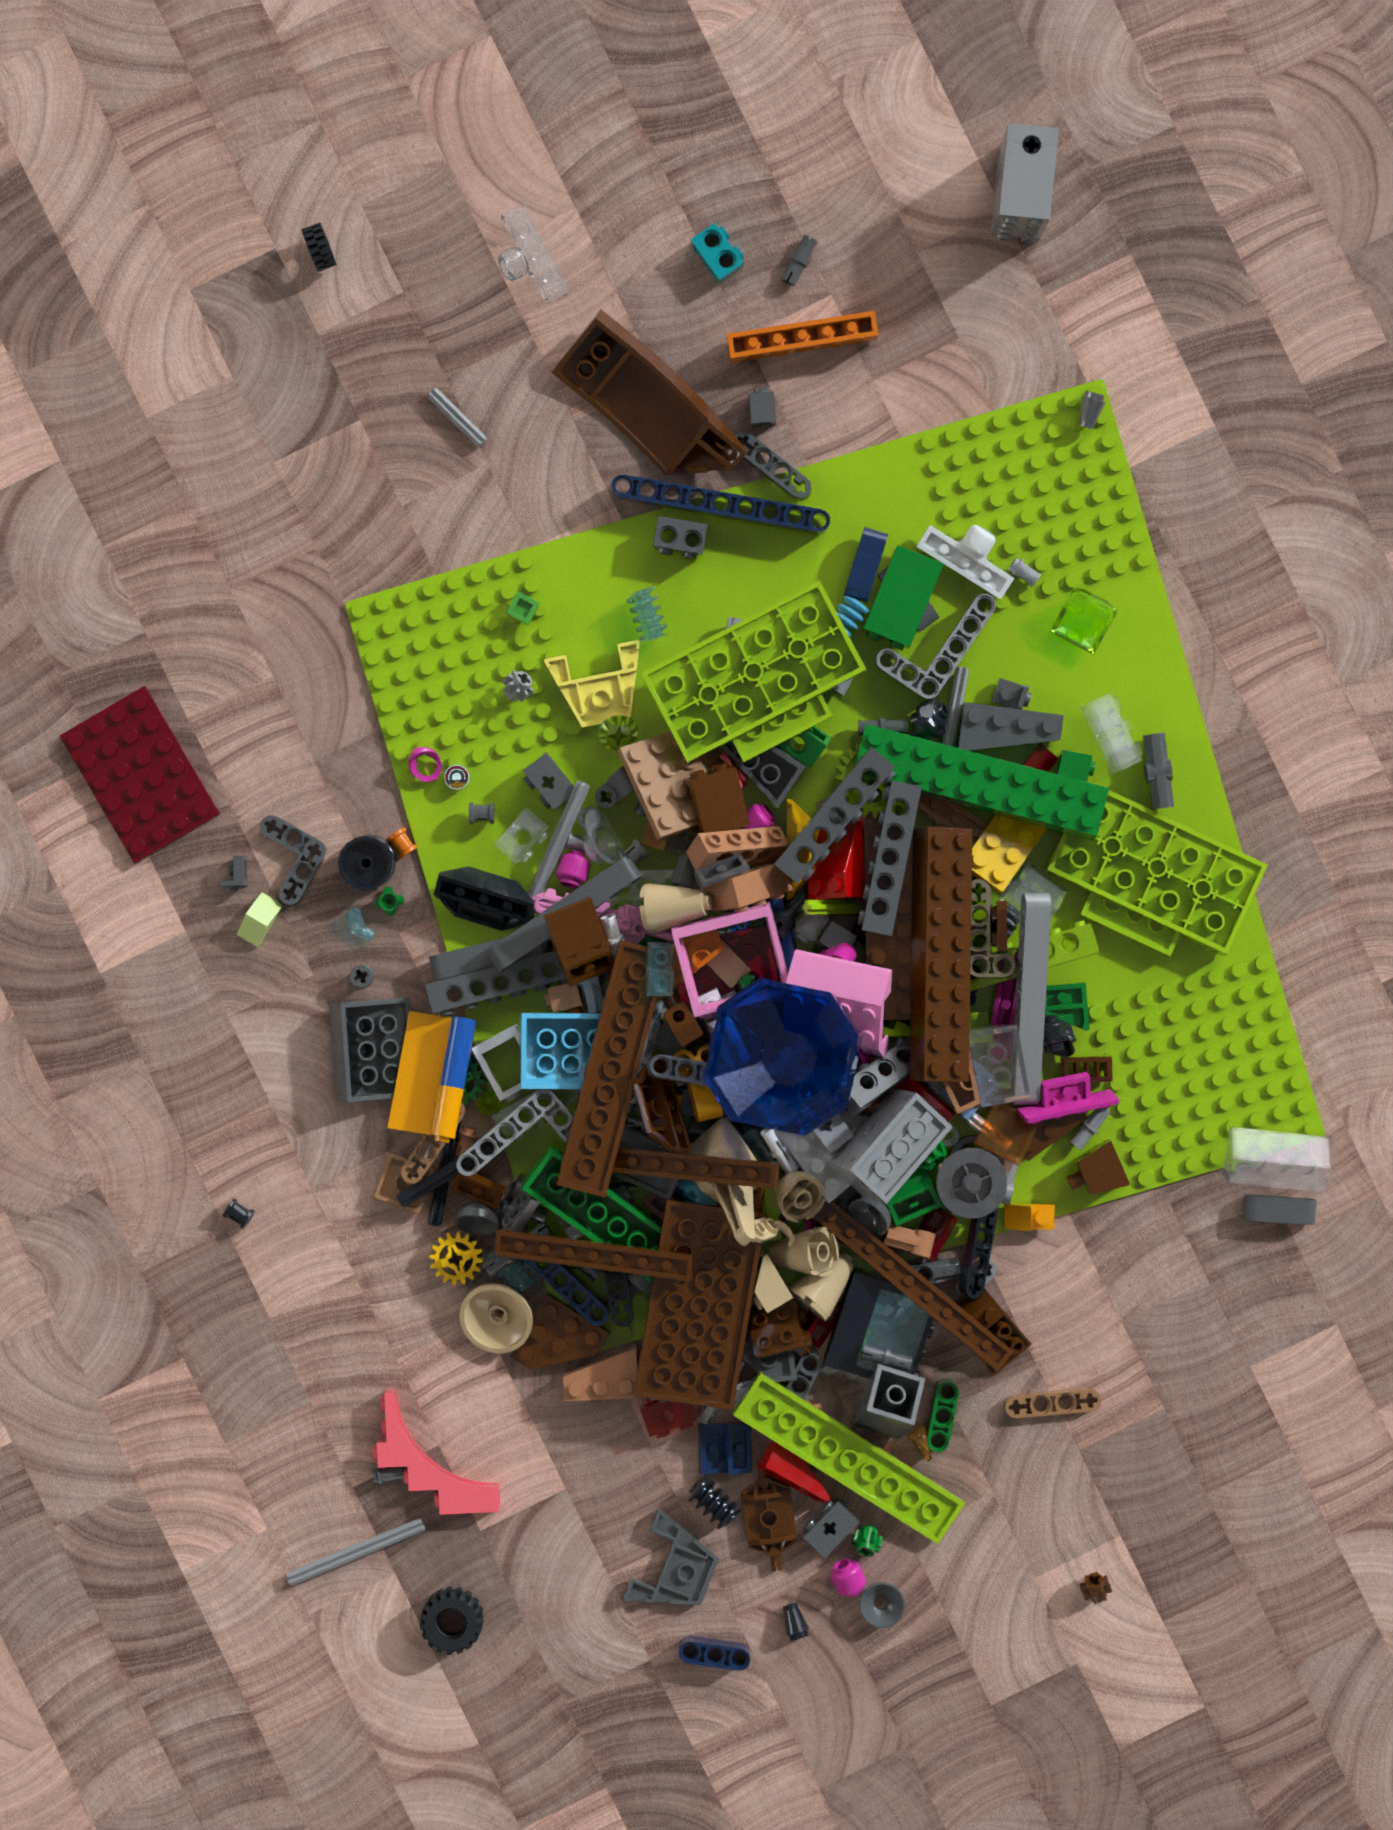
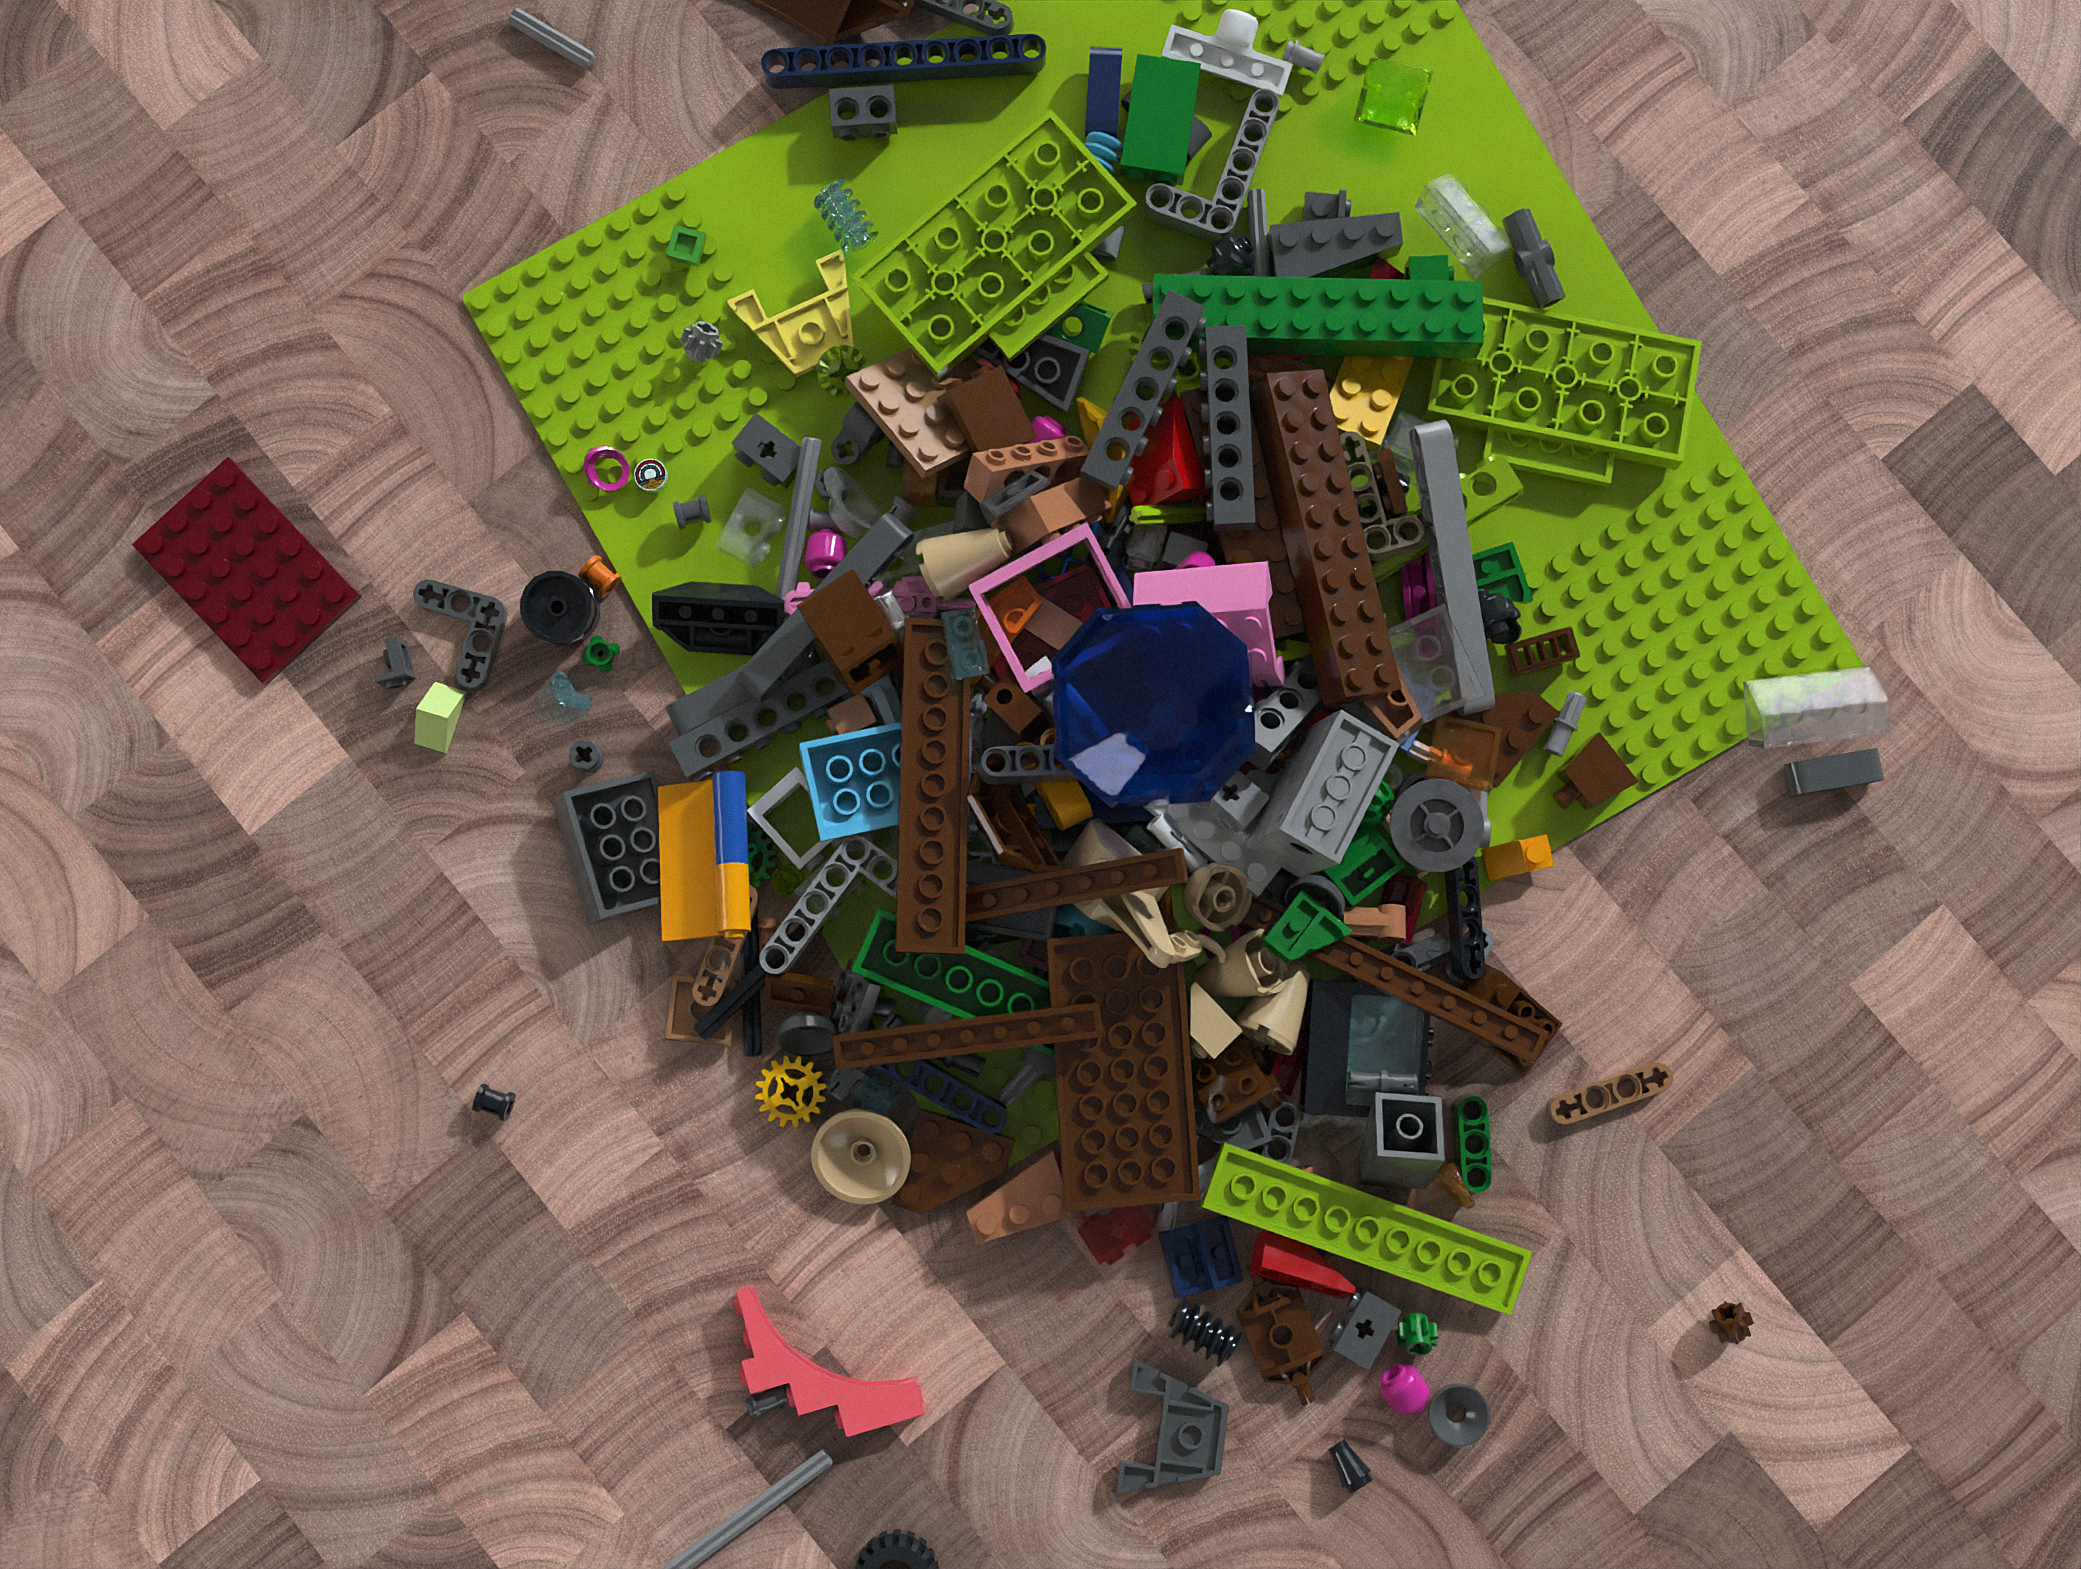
camera: 15 degrees left, 5 degrees down
black beam [603,1270,634,1327] -> none
dark blue beam [679,1636,750,1671] -> none
dark pink bracket [1017,1072,1119,1124] -> none
none -> green wing [1260,890,1352,964]

